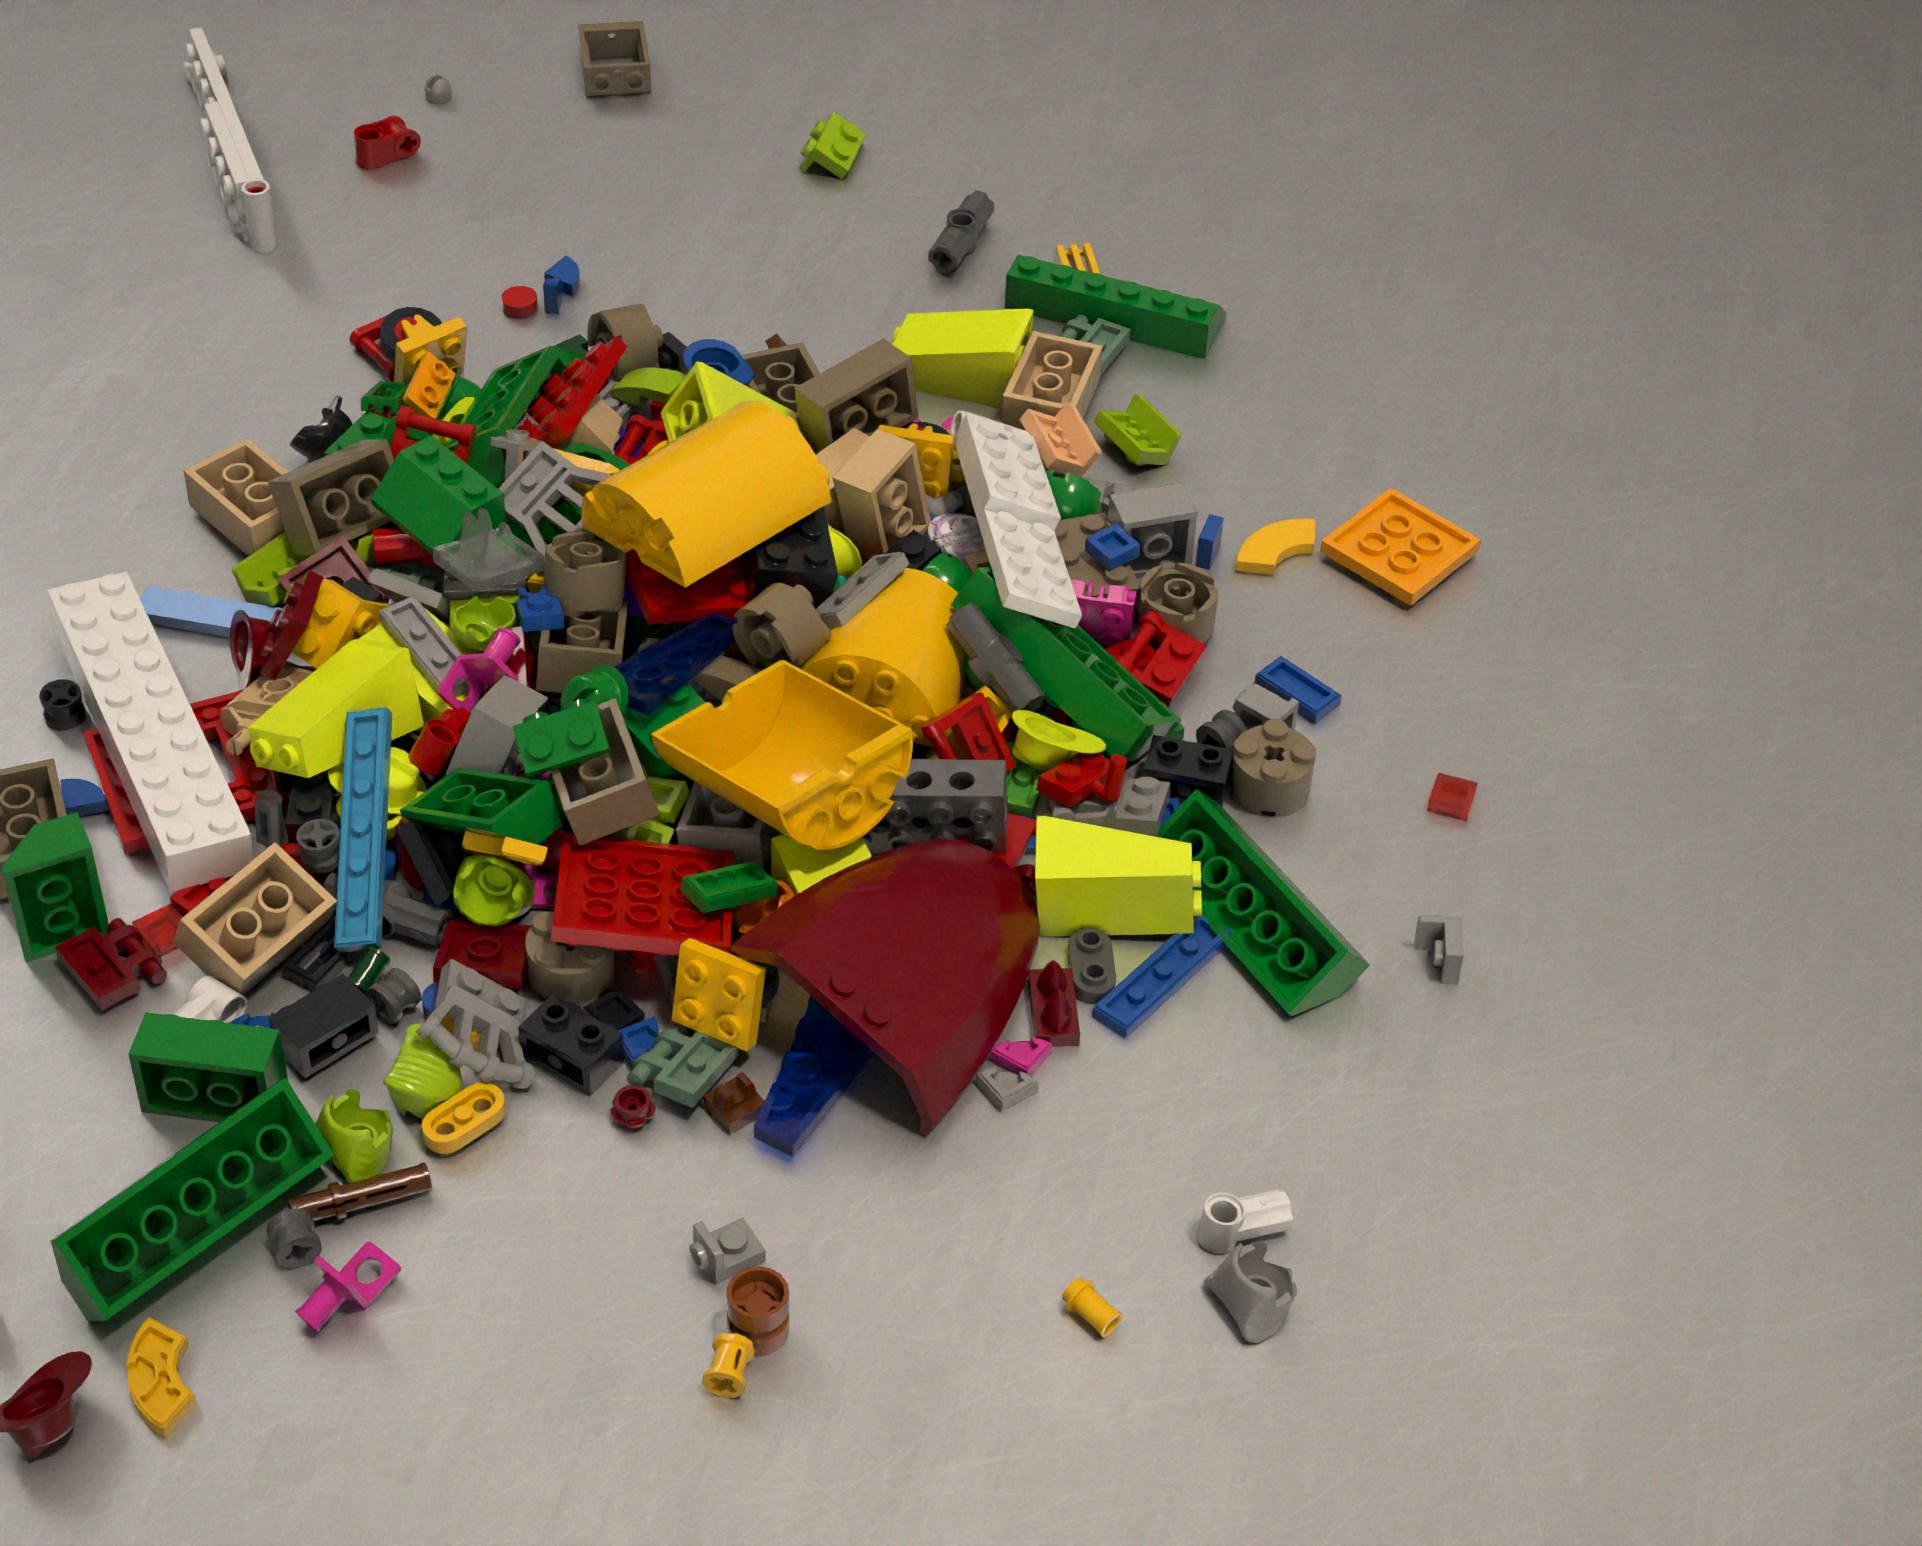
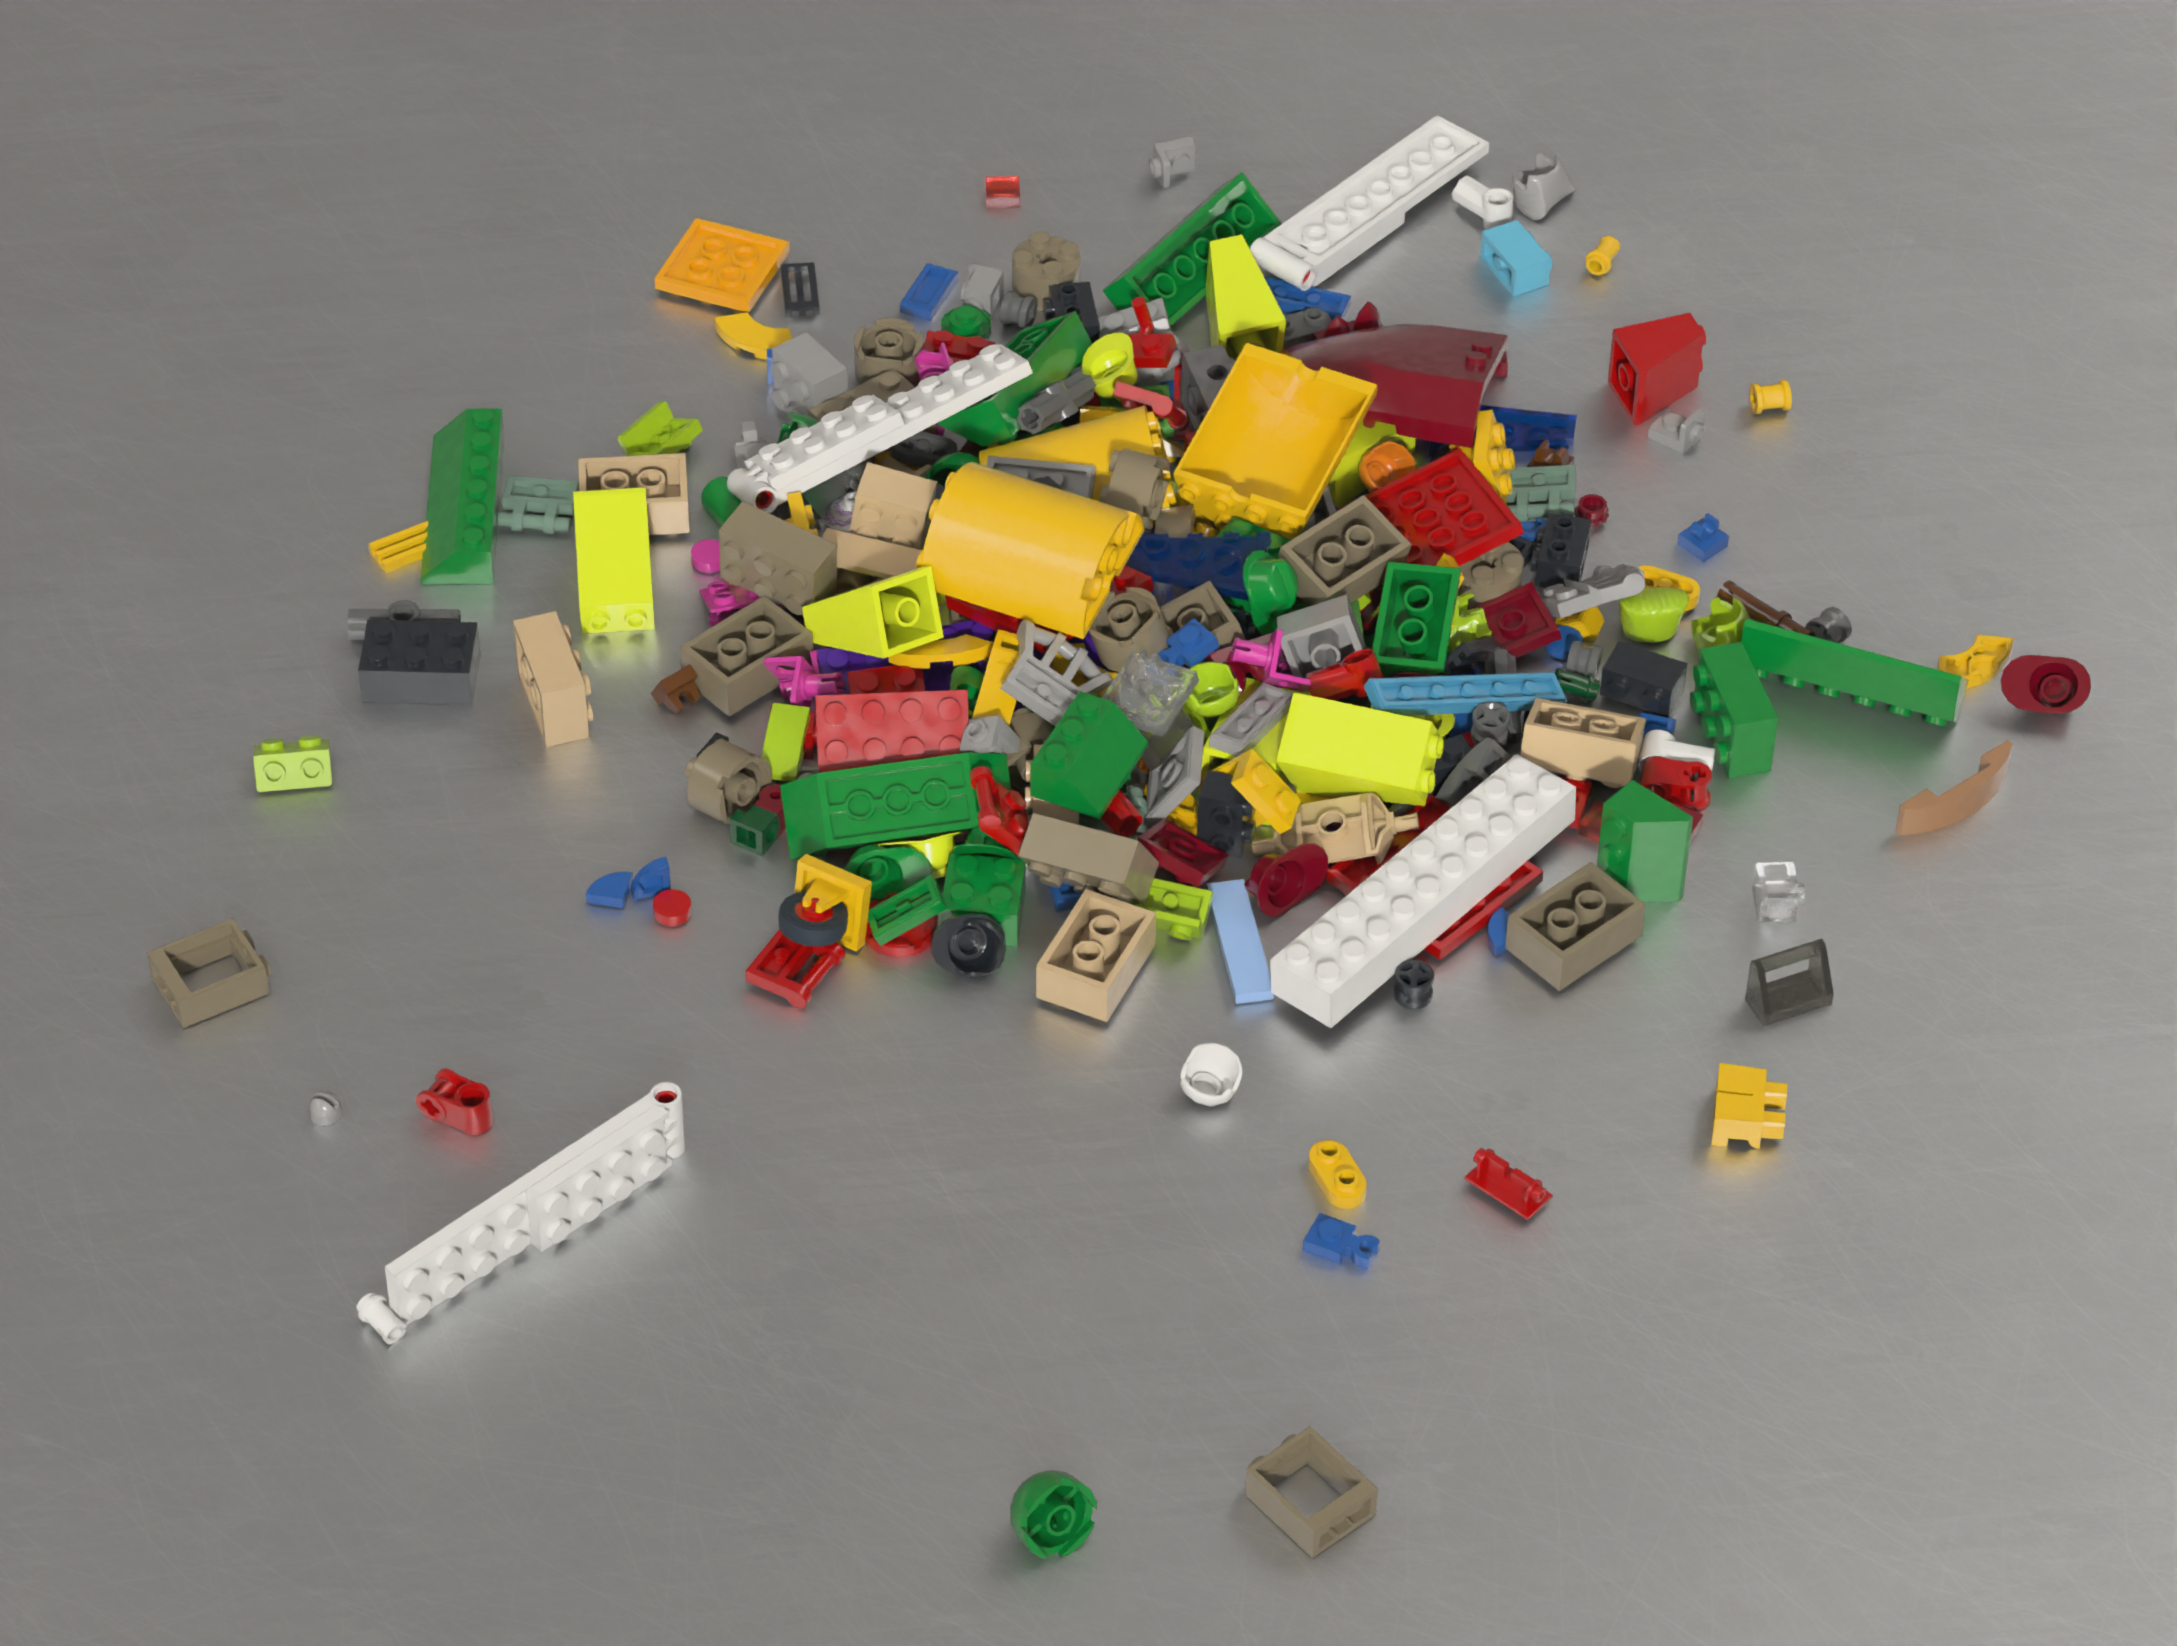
camera: 110 degrees left, 0 degrees up
dark red plate [259,570,323,680] -> none
dark pink bracket [295,1241,401,1332] -> none
light orange bracket [403,352,456,419] -> none
green bracket [513,699,611,778] -> none
green plate [680,861,778,913] -> none
blue piece [683,339,753,385] -> none
dark orange wheel [726,1266,789,1357] -> none
light nougat bracket [1019,402,1101,477] -> none
blue tile [1085,523,1140,571] -> none
none -> black brick [358,619,481,705]
none -> tan brick [513,611,593,747]
none -> black tile [780,262,820,317]
none -> green plate [941,305,991,341]
none -> white hair [1179,1042,1243,1107]
none -> white hinge [1250,115,1489,291]
none -> medium azure brick [1480,220,1553,297]
none -> red slope [1608,312,1706,426]
none -> red piece [1639,757,1712,811]
none -> blue tile [1677,513,1729,563]

